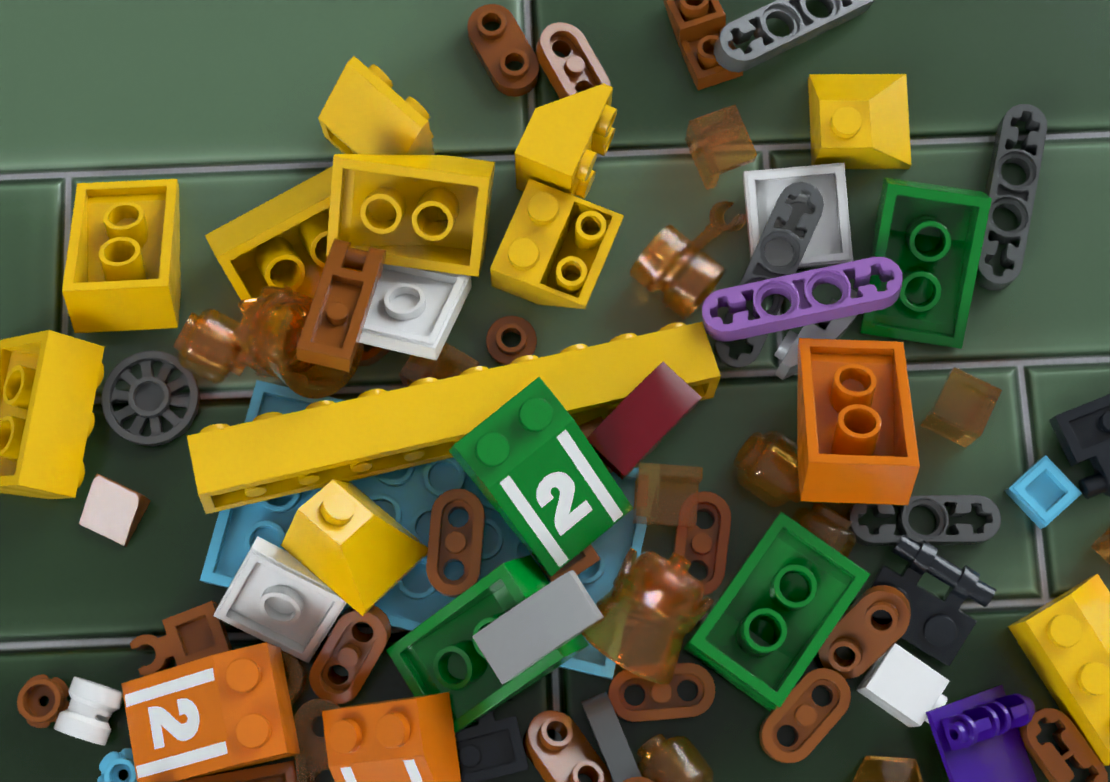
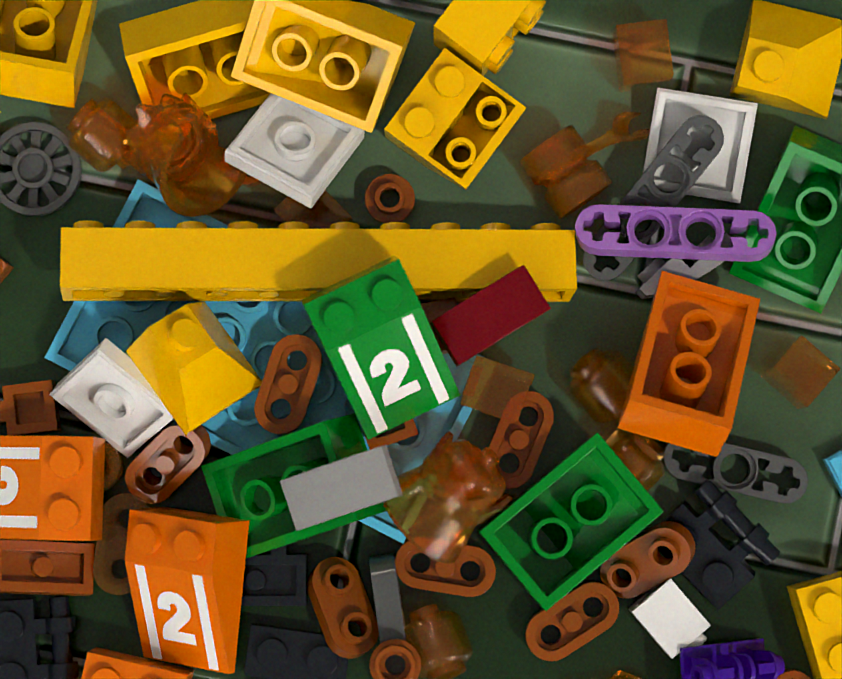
camera: 20 degrees right, 10 degrees up
dark orange plate [297,239,386,372] -> none

